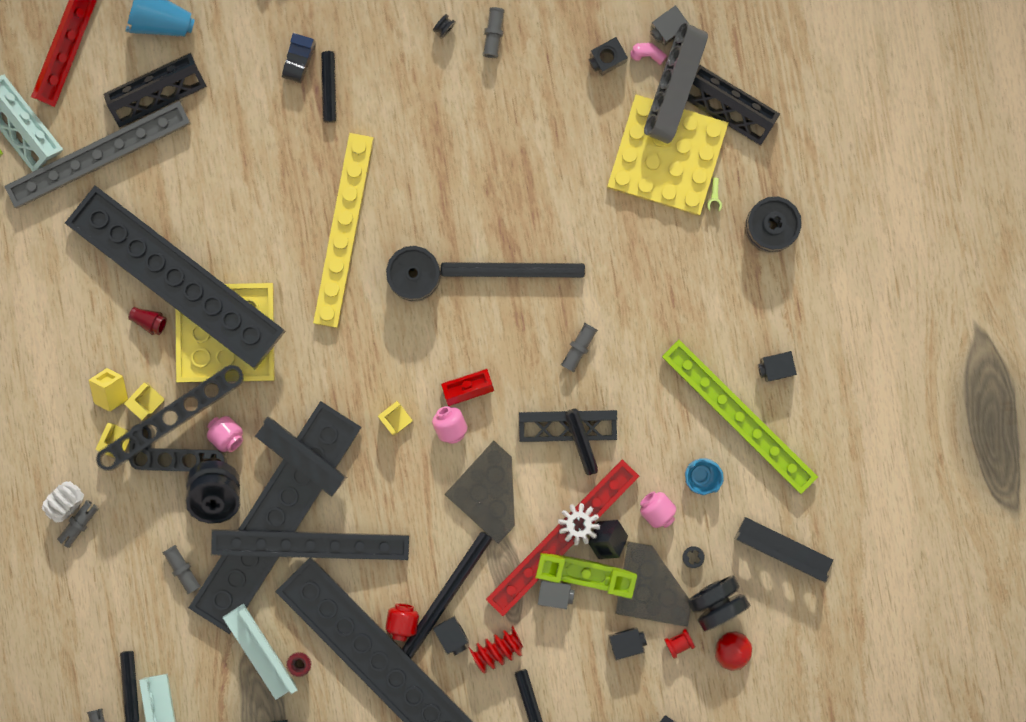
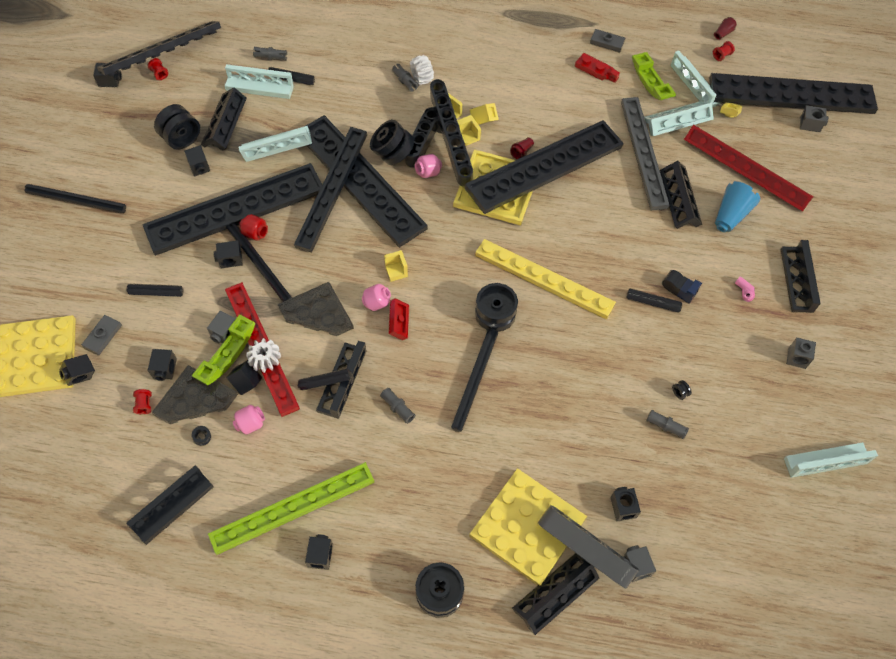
camera: 105 degrees right, 25 degrees down
dark grey pin [162,545,201,594] -> none
black fence [255,417,348,497] -> none
dark red cone [287,652,311,677] -> none
red piece [469,626,524,674] -> none
bright pink arm [630,43,668,65] -> none
dark azure hair [685,458,724,496] -> none
black wheel [687,575,751,632] -> none
yellowish green hand [707,178,722,212] -> none
red hair [715,631,752,671] -> none

